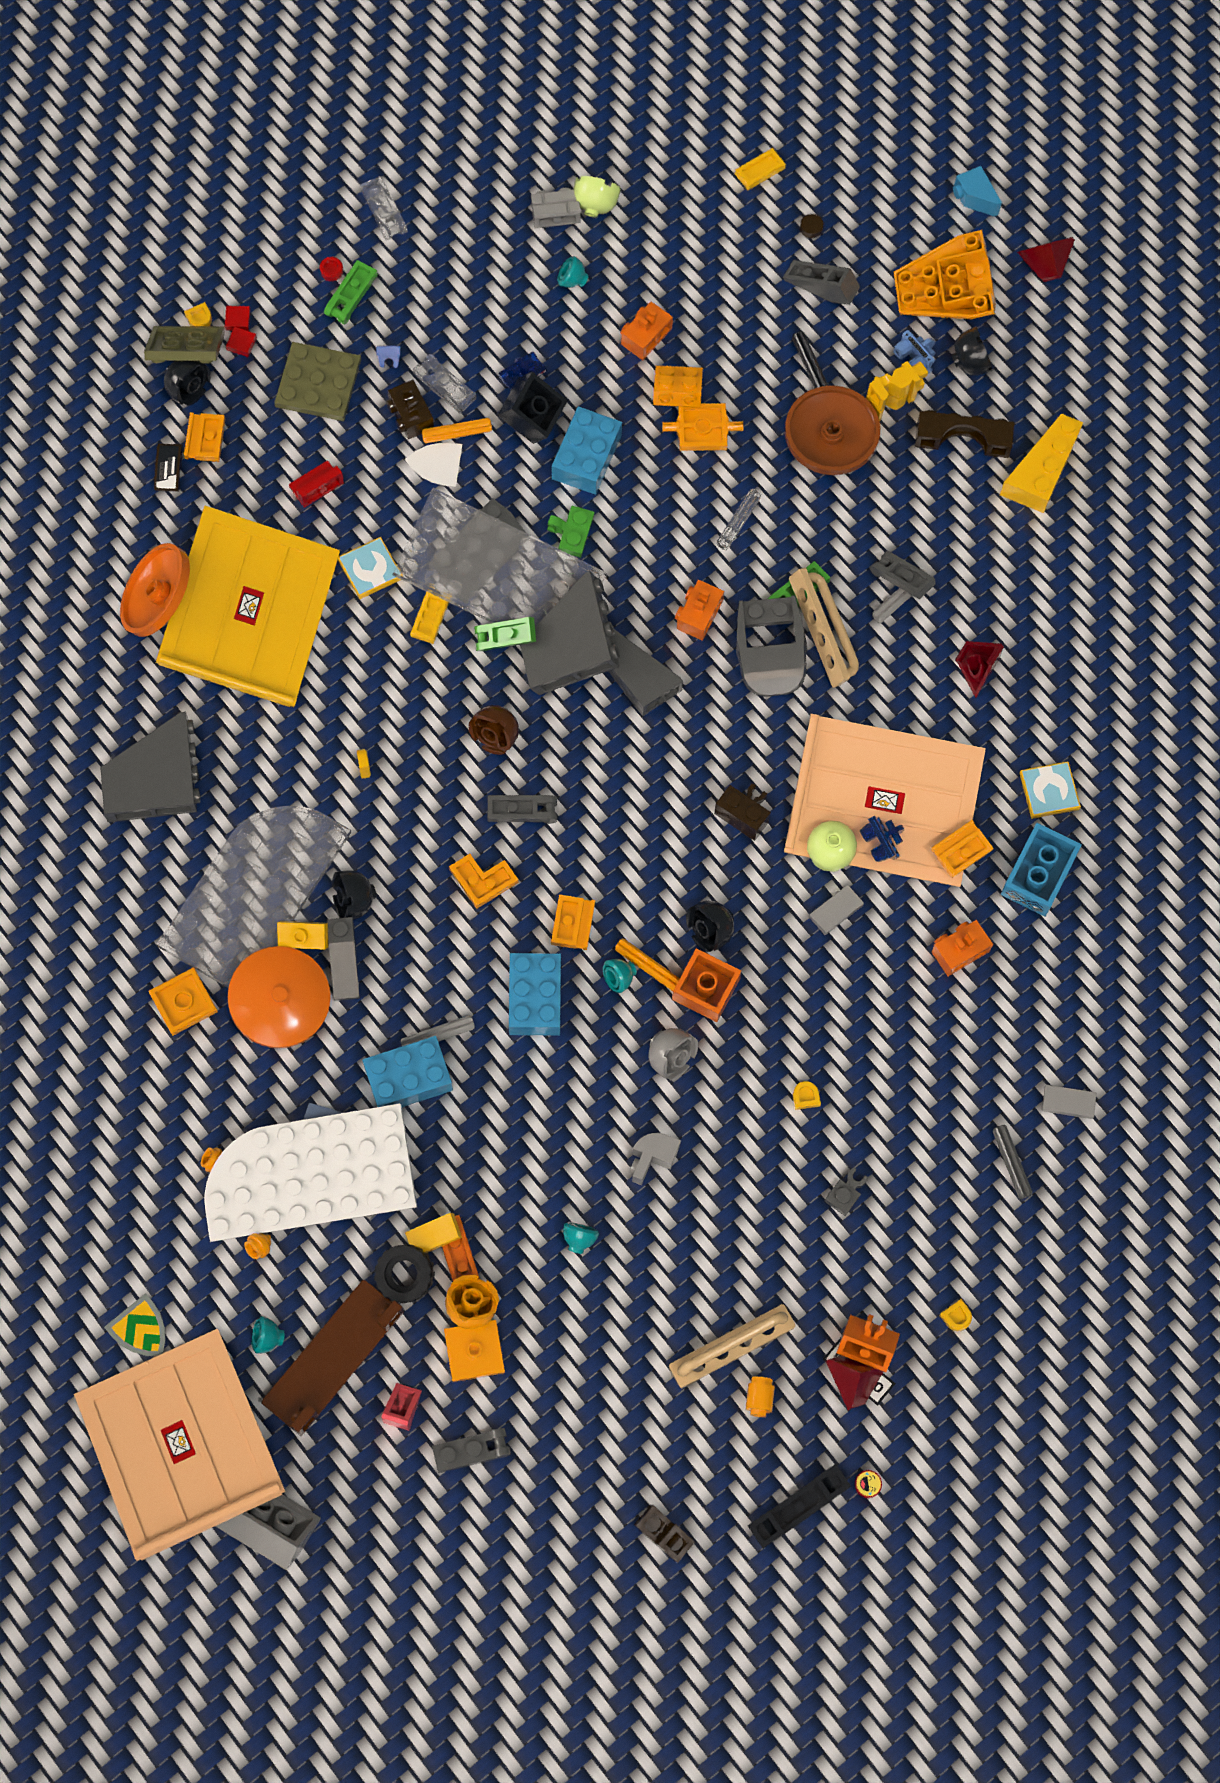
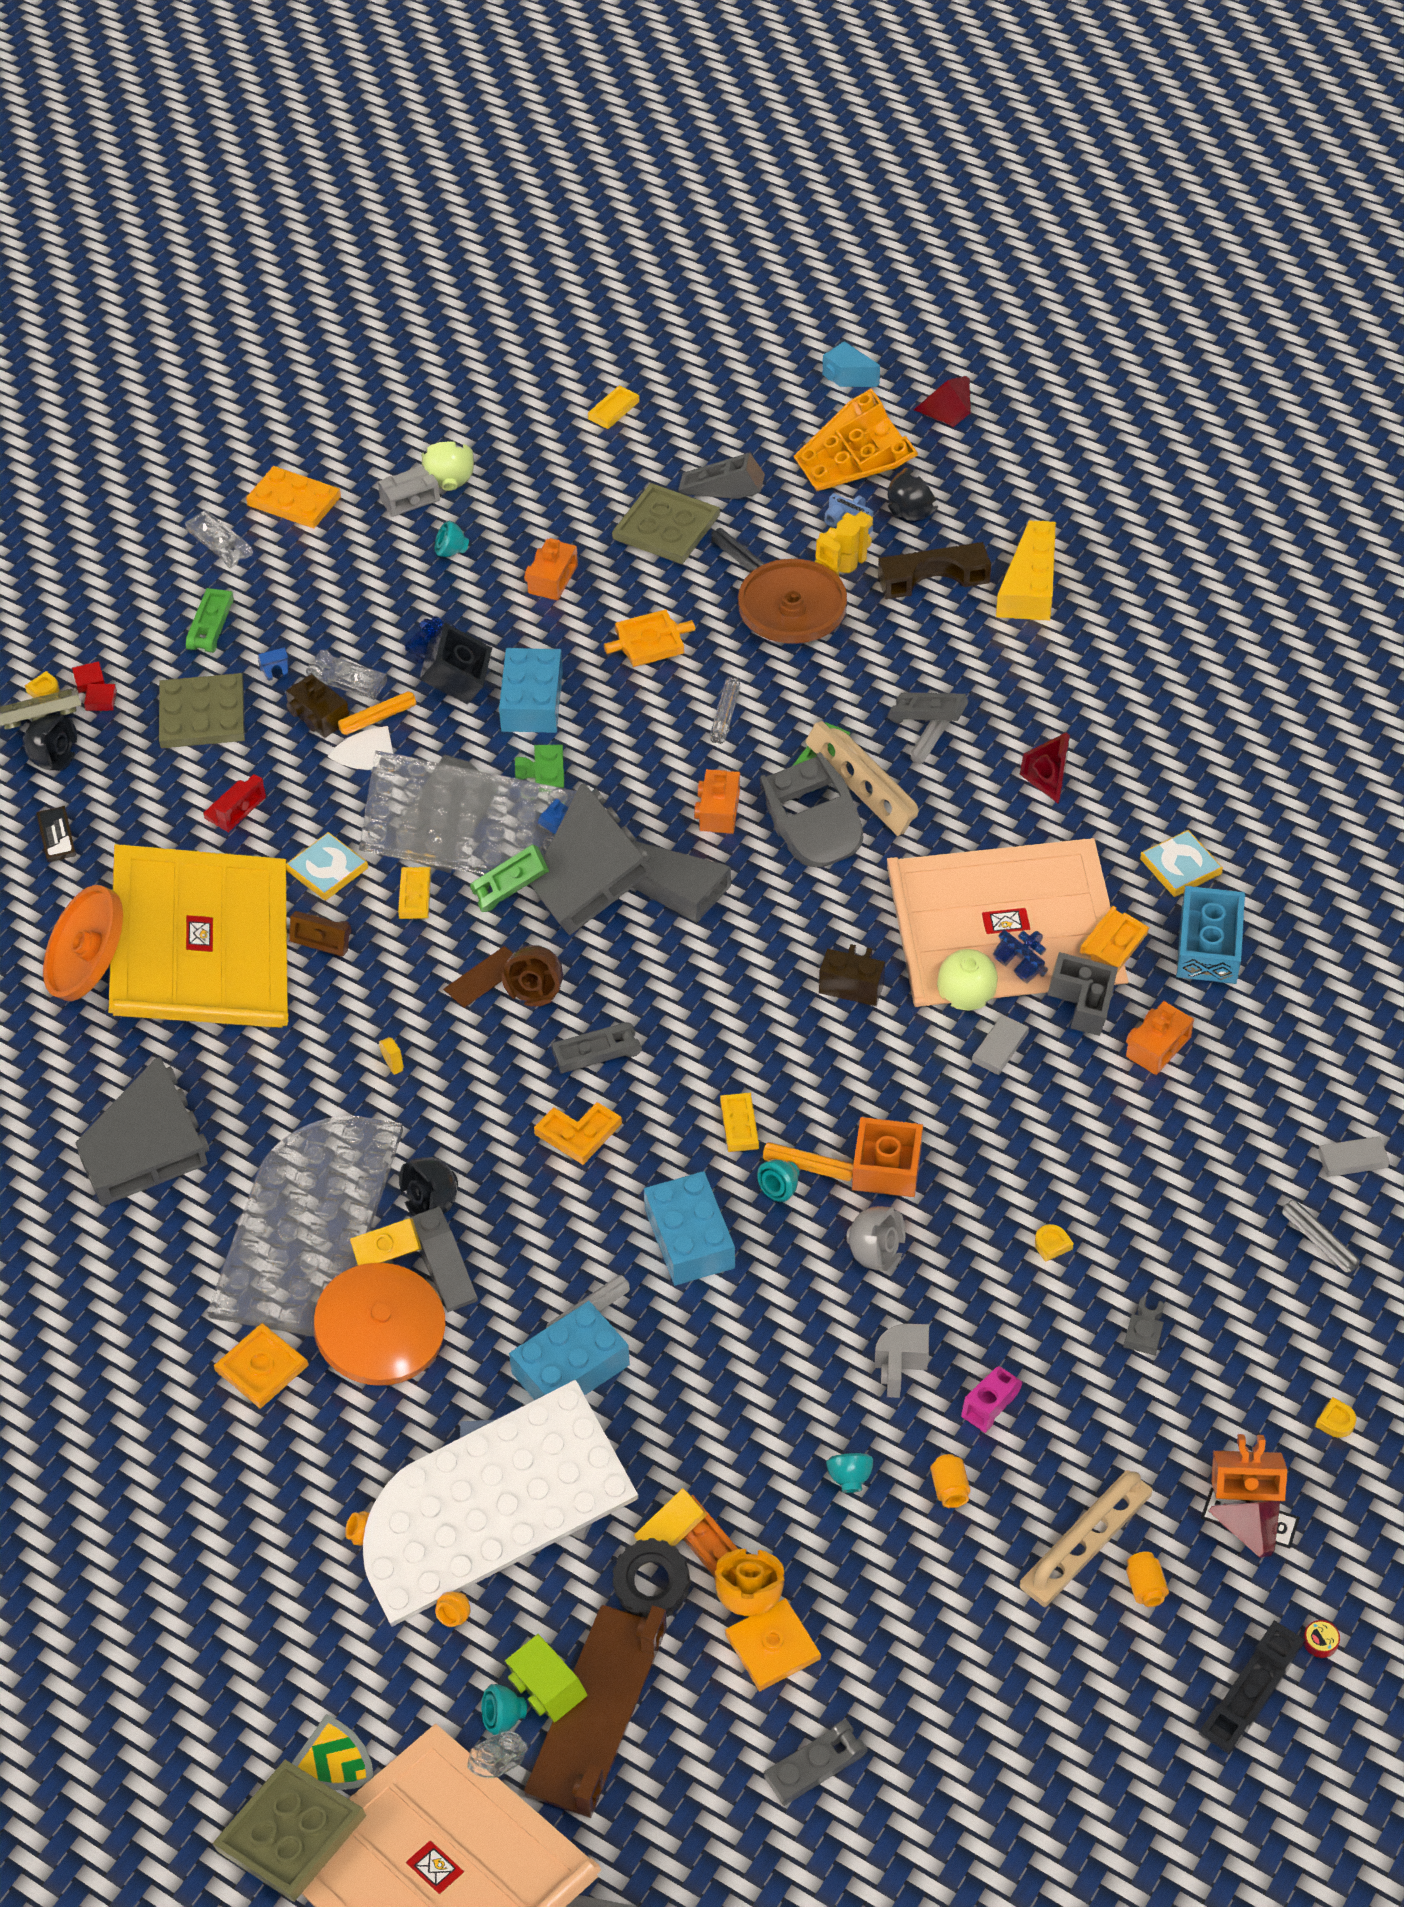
camera: 15 degrees left, 20 degrees down
light orange plate [184,412,225,462] -> none
red tile [320,257,344,281] -> none
coral slope [382,1383,421,1431] -> none
light orange plate [551,895,595,950] -> none
dark brown slope [634,1504,695,1563] -> none
light orange plate [653,366,703,407] -> none
black cylinder [686,900,734,952] -> none
dark brown tile [800,214,824,238] -> none
none -> olive plate [212,1759,367,1902]
none -> light orange plate [246,466,341,529]
none -> reddish brown tile [289,911,352,956]
none -> reddish brown sticker [443,946,513,1008]
none -> clear plate [467,1731,527,1778]
none -> lime brick [505,1634,588,1723]
none -> blue tile [538,798,569,834]
none -> olive plate [612,483,720,564]
none -> yellow plate [720,1092,759,1152]
none -> light orange brick [930,1454,970,1508]
none -> dark pink leg [961,1366,1022,1433]
none -> dark grey brick [1047,952,1118,1036]

